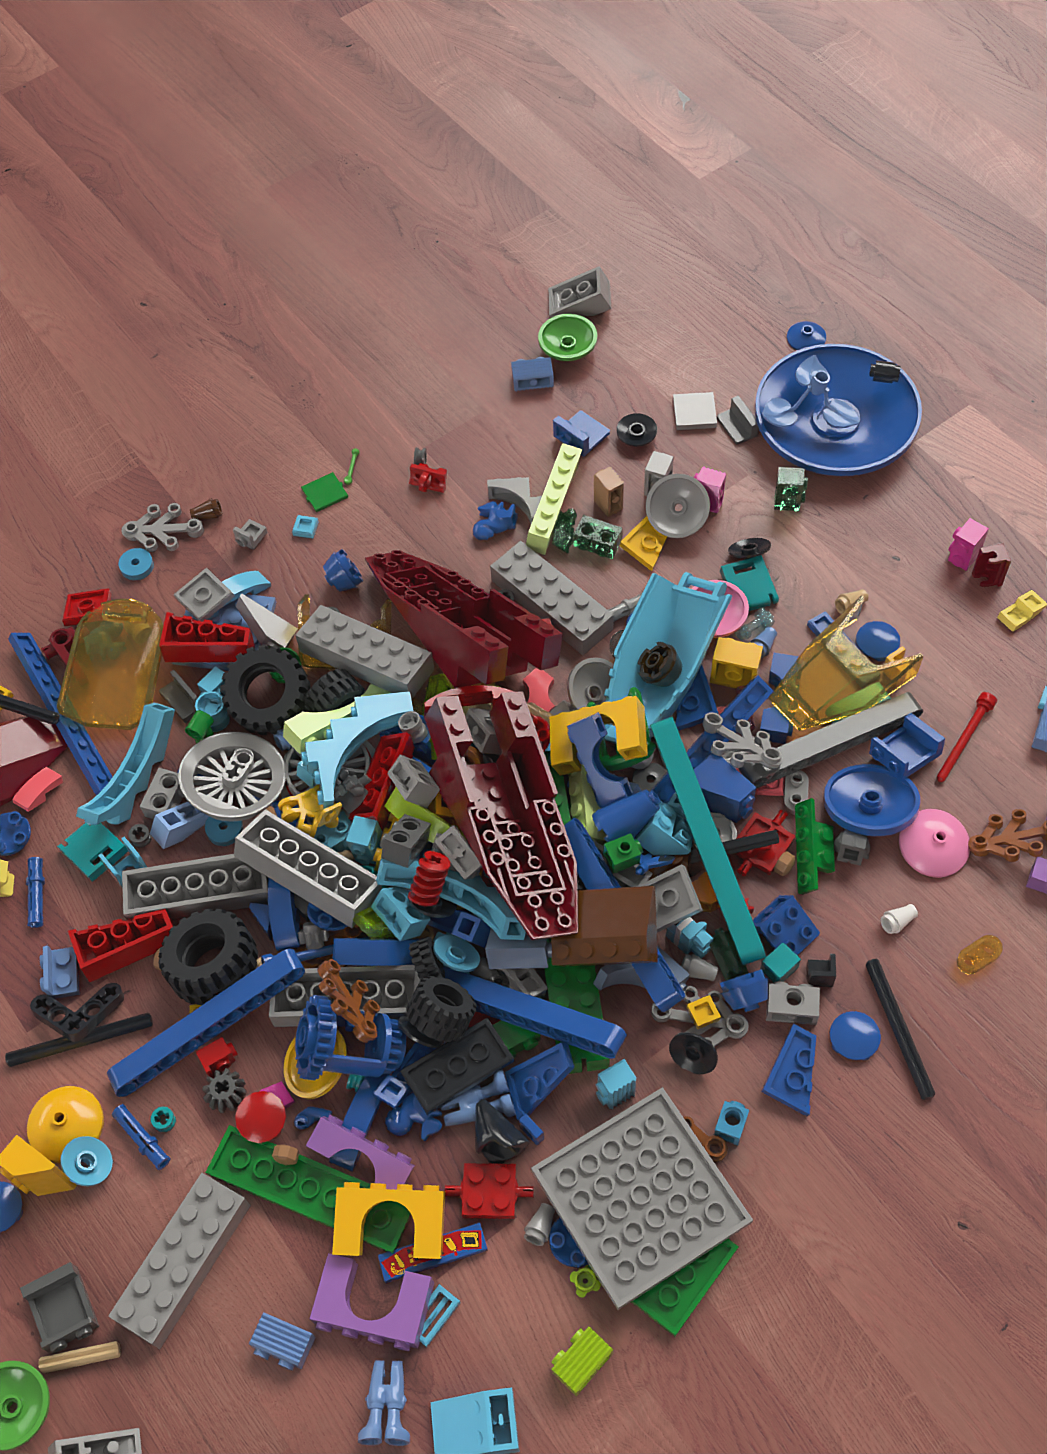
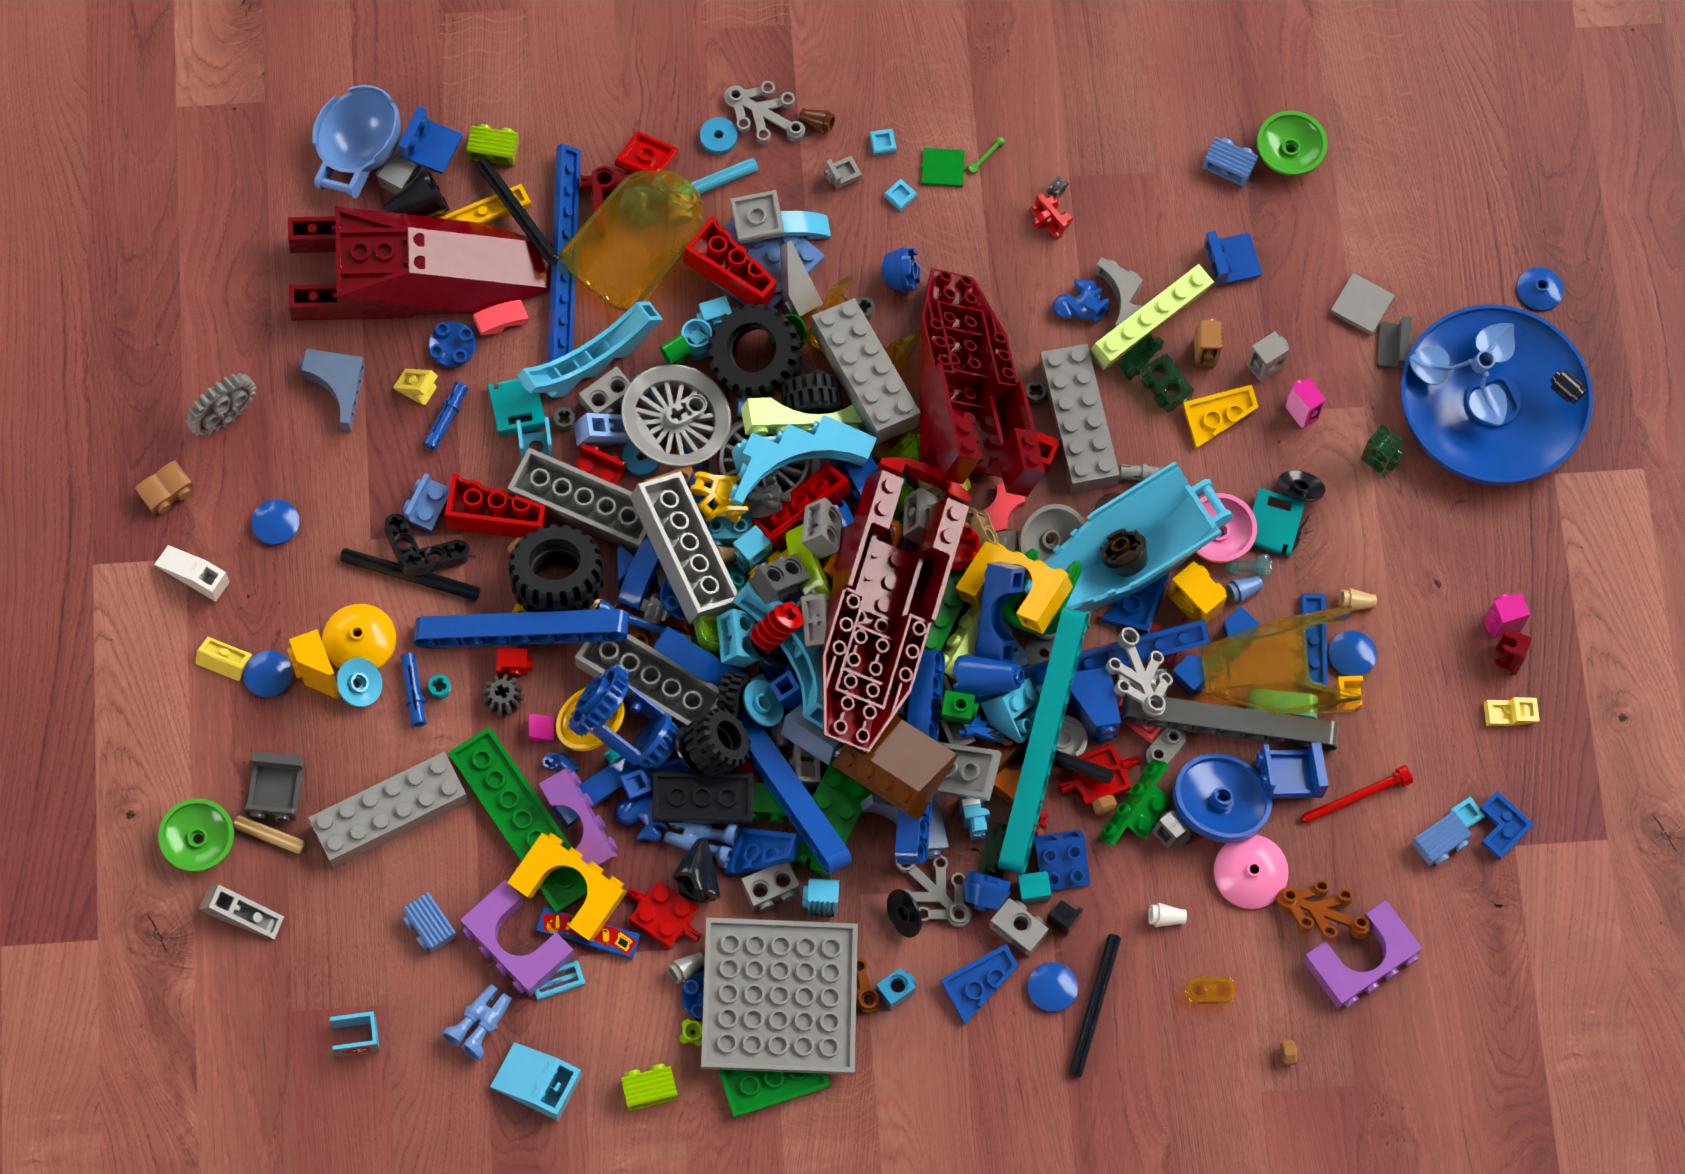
camera: 25 degrees right, 10 degrees up
dark grey panel [159,669,198,723] -> none
red dish [235,1091,286,1143] -> none
medium nougat tile [272,1144,299,1165] -> none
dark orange plant [317,959,380,1043] -> none
light grey wheel [398,711,428,744] -> none
blue tile [519,1114,544,1145] -> none
light grey slope [548,266,612,318] -> none
black dish [616,413,657,447] -> none
light grey dish [646,474,710,538] -> none
light grey cone [681,953,718,981] -> none
yellow plate [687,995,721,1030] -> none
none -> red bracket [573,443,626,486]
none -> medium azure axle [670,158,758,198]
none -> light grey brick [741,863,800,912]
none -> medium azure tile [869,128,897,156]

